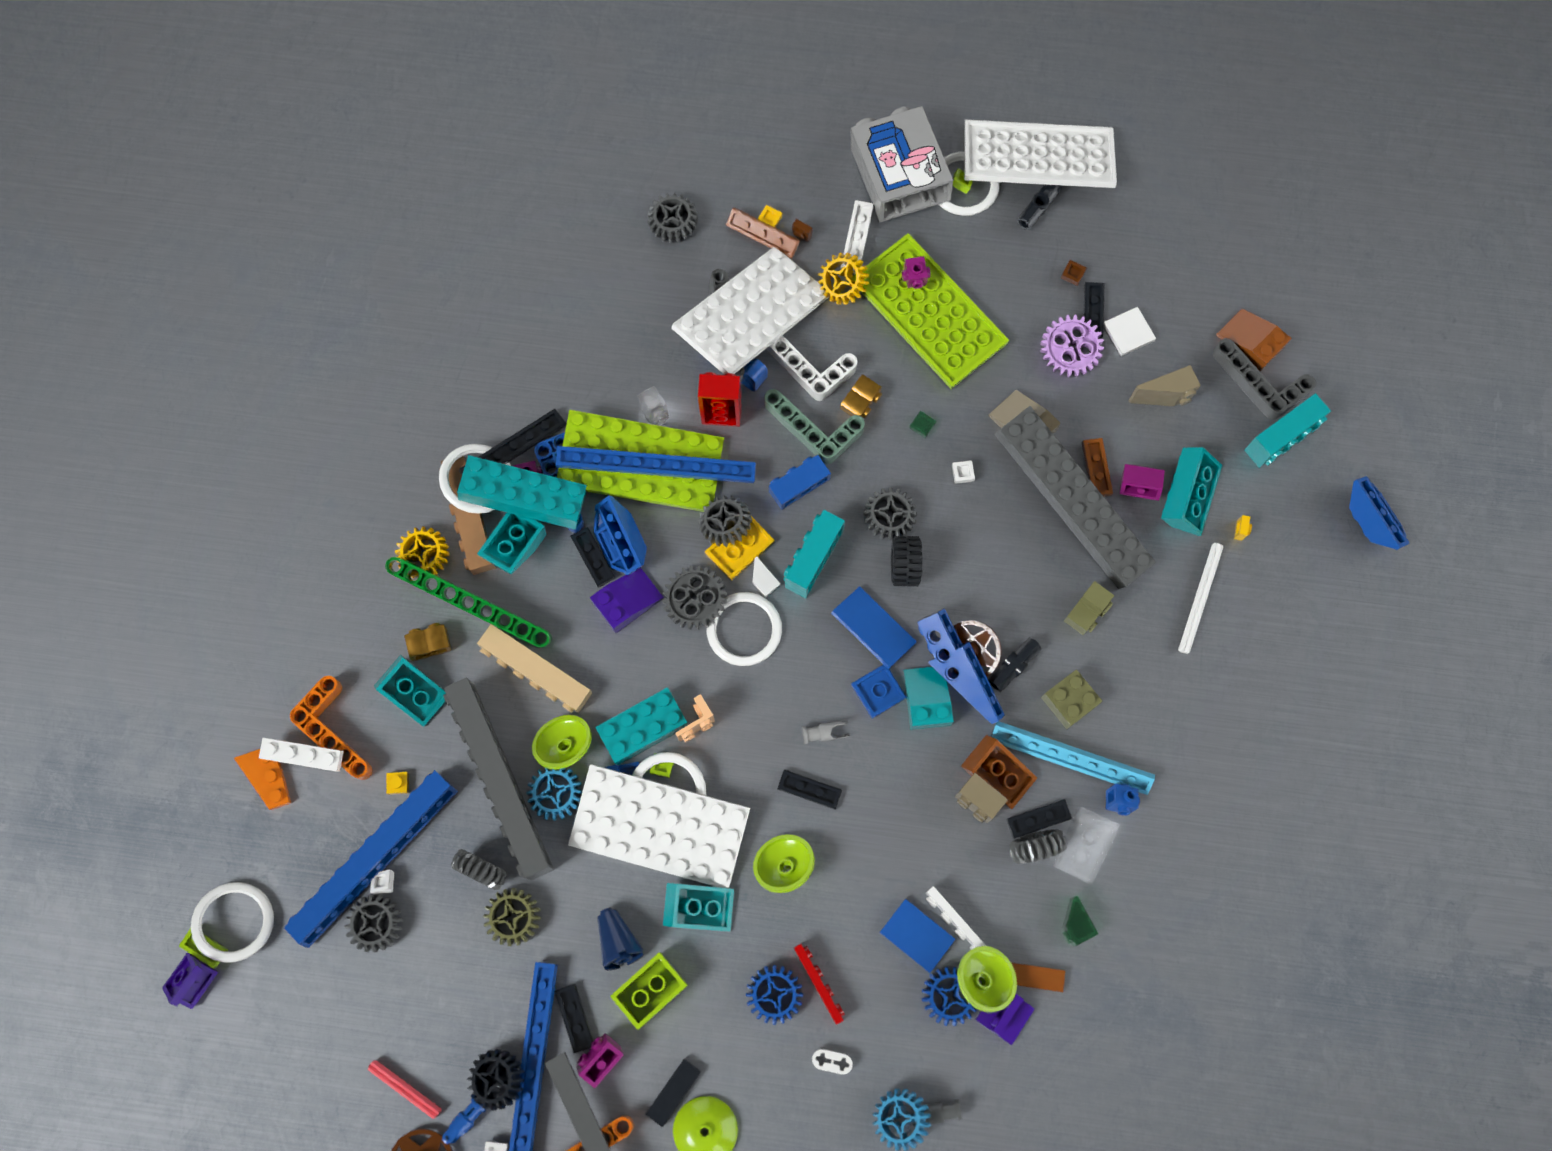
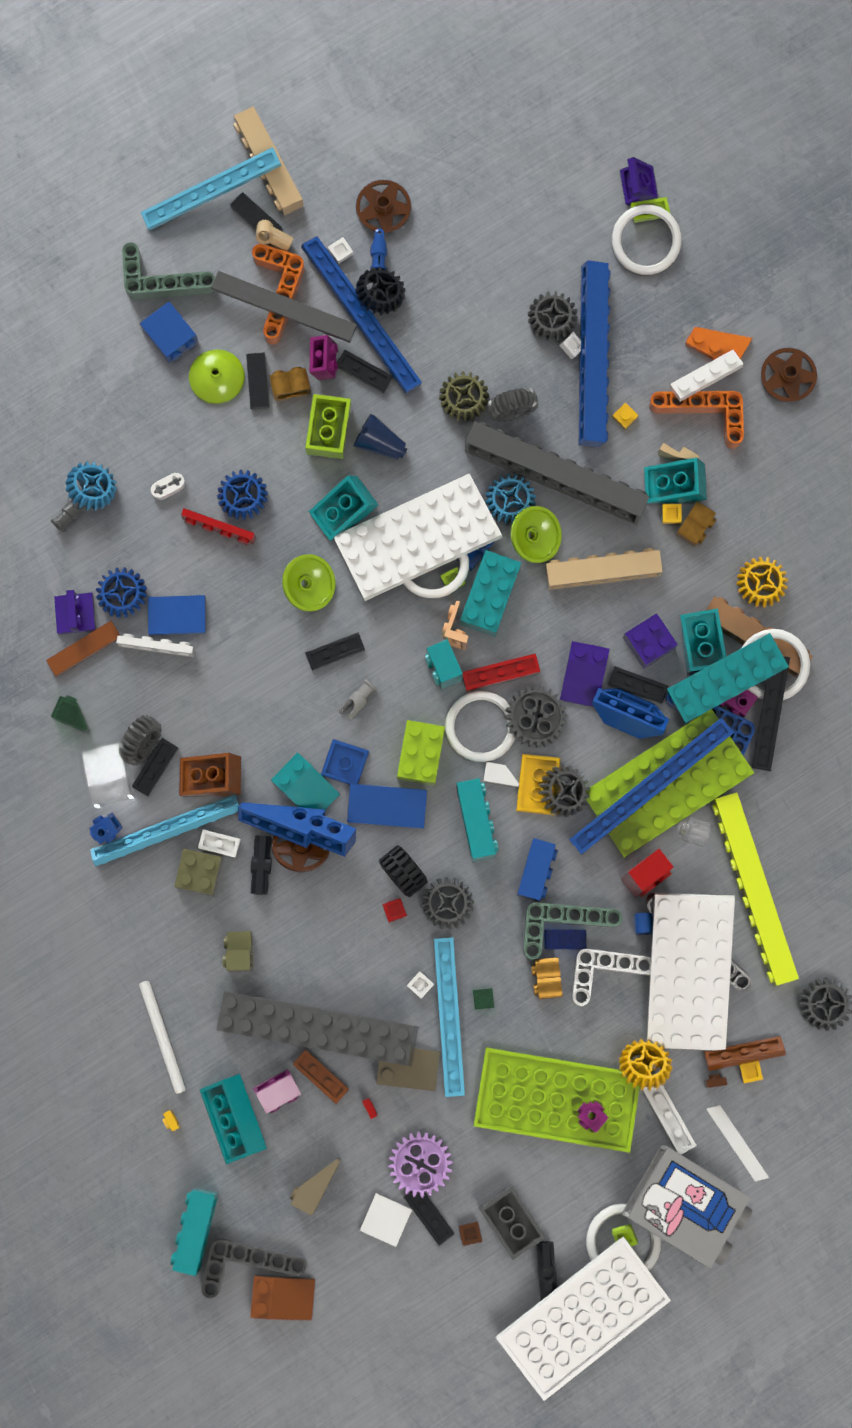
camera: 140 degrees right, 5 degrees up
coral axle [368,1060,441,1119] -> none
green beam [385,557,552,647] -> none
dark tan brick [955,773,1008,823] -> none
lime dish [957,946,1017,1013] -> none
blue wedge [1349,476,1410,550] -> none
none -> white plate [198,830,241,858]
none -> pearl gold brick [269,366,311,401]
none -> red tile [362,1098,378,1119]
none -> red tile [382,898,407,923]
none -> lime brick [397,720,445,786]
none -> teal brick [424,639,463,690]
none -> medium azure plate [434,938,465,1097]
none -> red plate [462,653,541,692]
none -> dark grey brick [479,1185,546,1260]
none -> clear blue slope [544,929,587,950]
none -> dark purple brick [623,613,678,669]
none -> tan slope [658,443,700,462]
none -> yellow plate [662,504,682,524]
none -> white sticker [706,1105,769,1181]
none -> neon yellow brick [711,792,799,986]
none -> reddish brown wheel [761,348,817,403]

